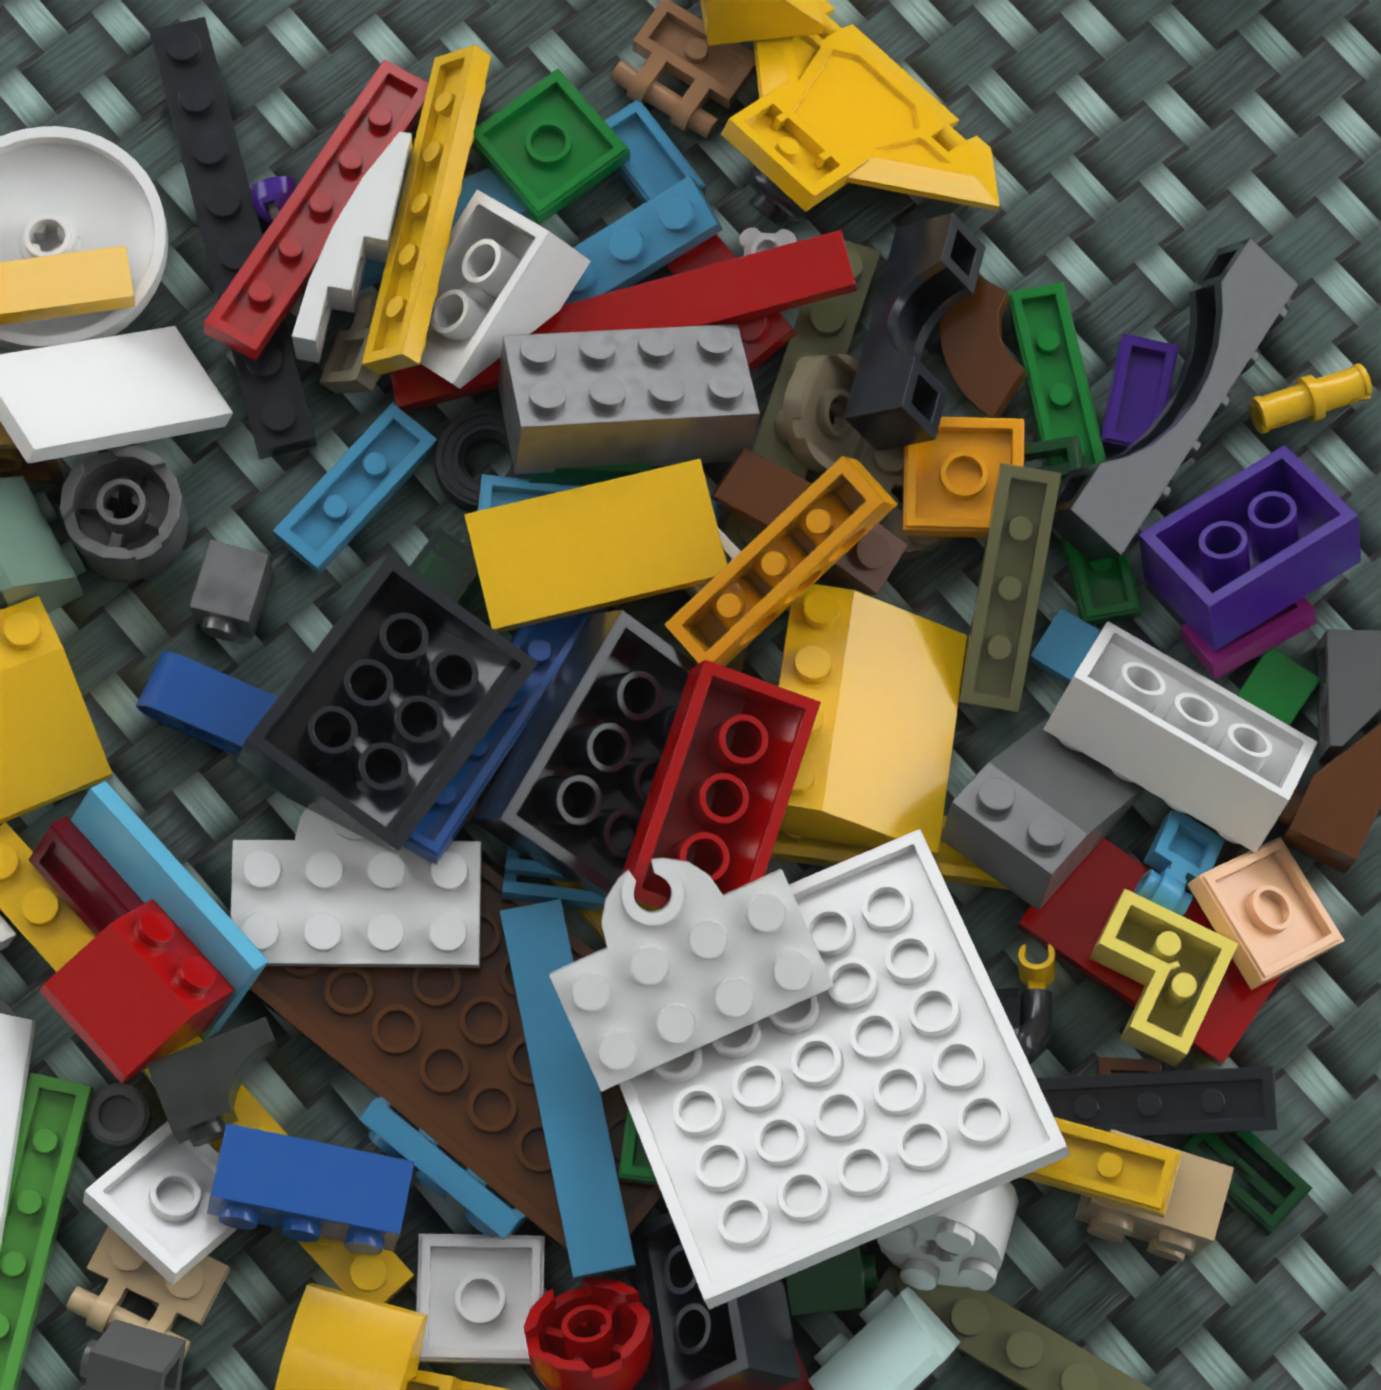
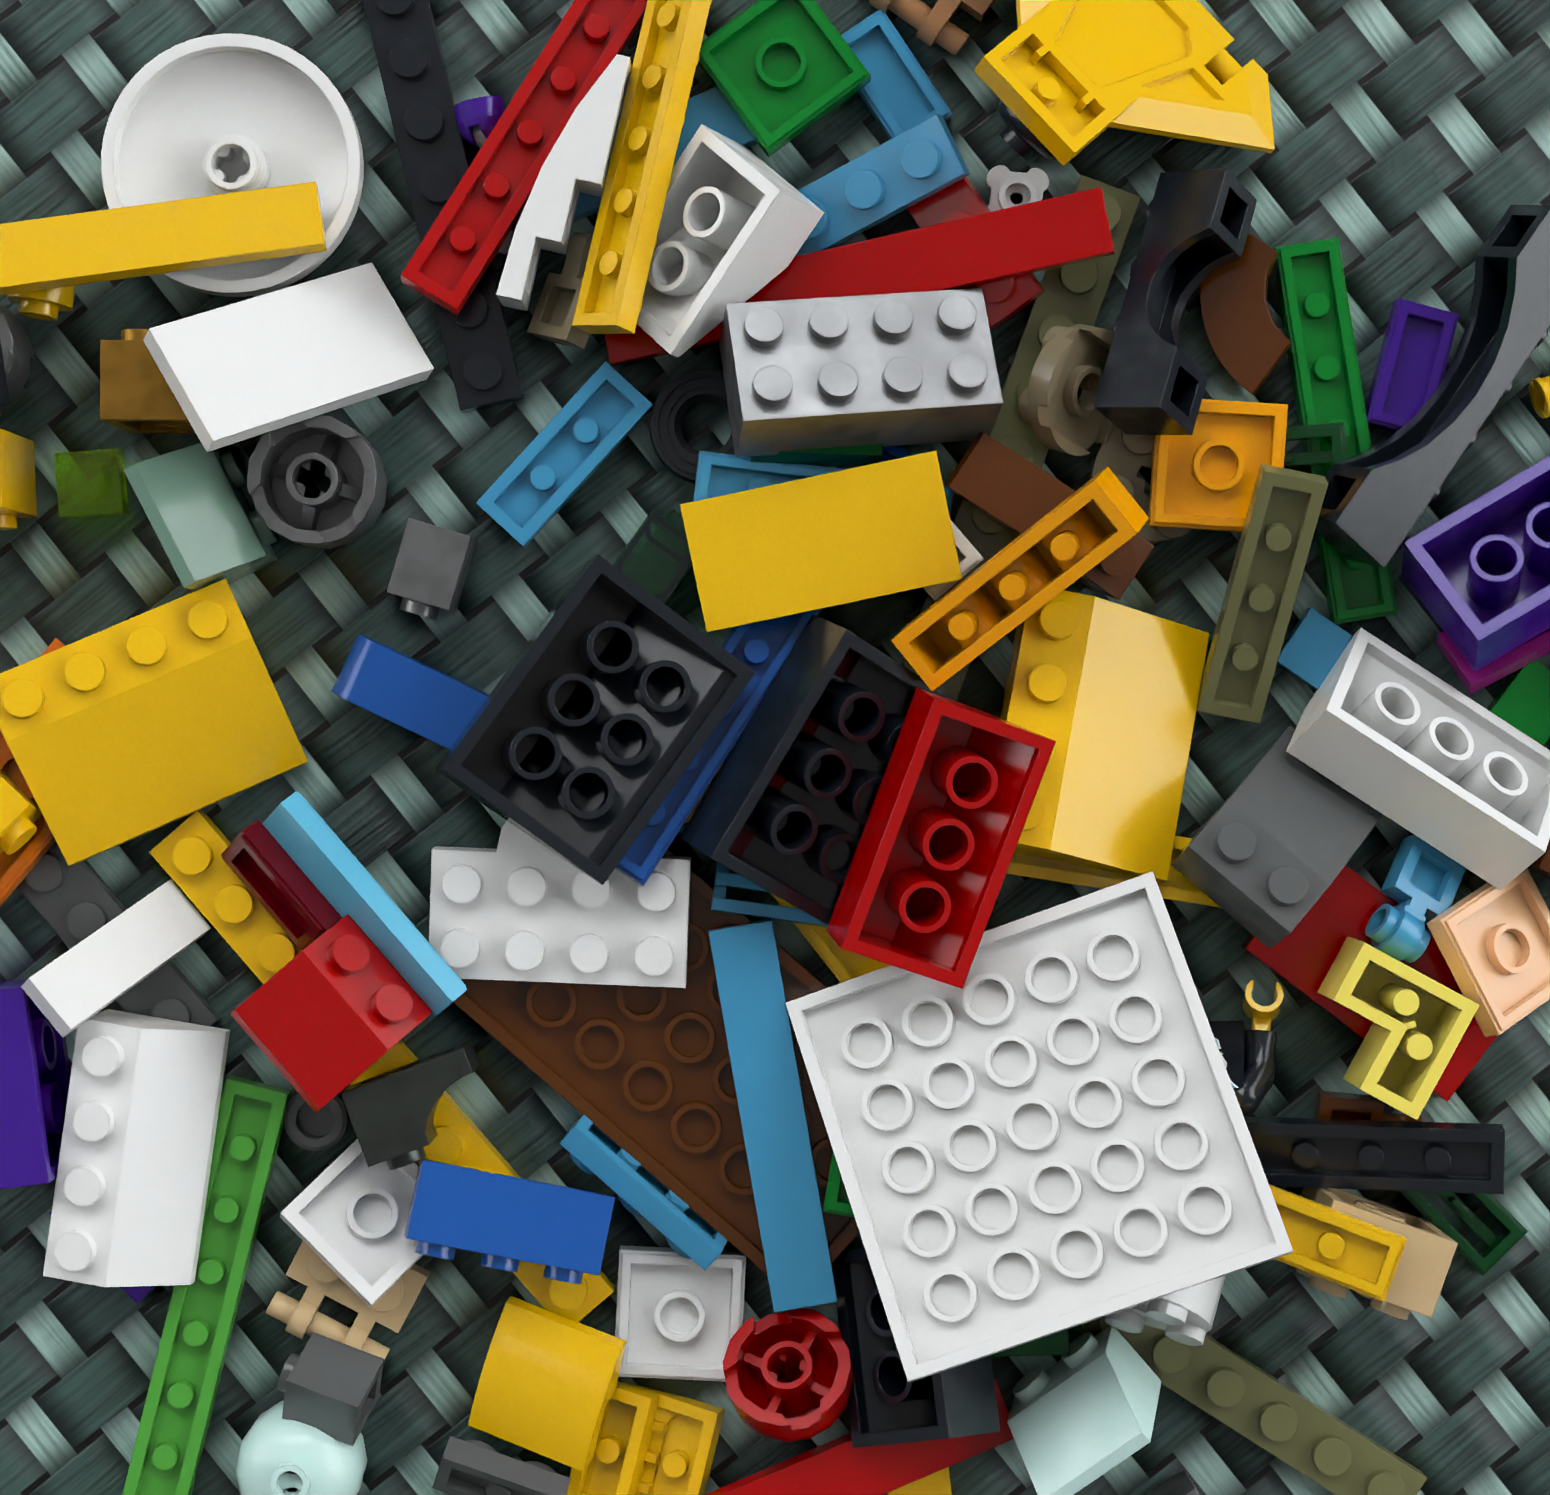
camera: 10 degrees right, 15 degrees up
white plate [549,857,834,1092] -> none

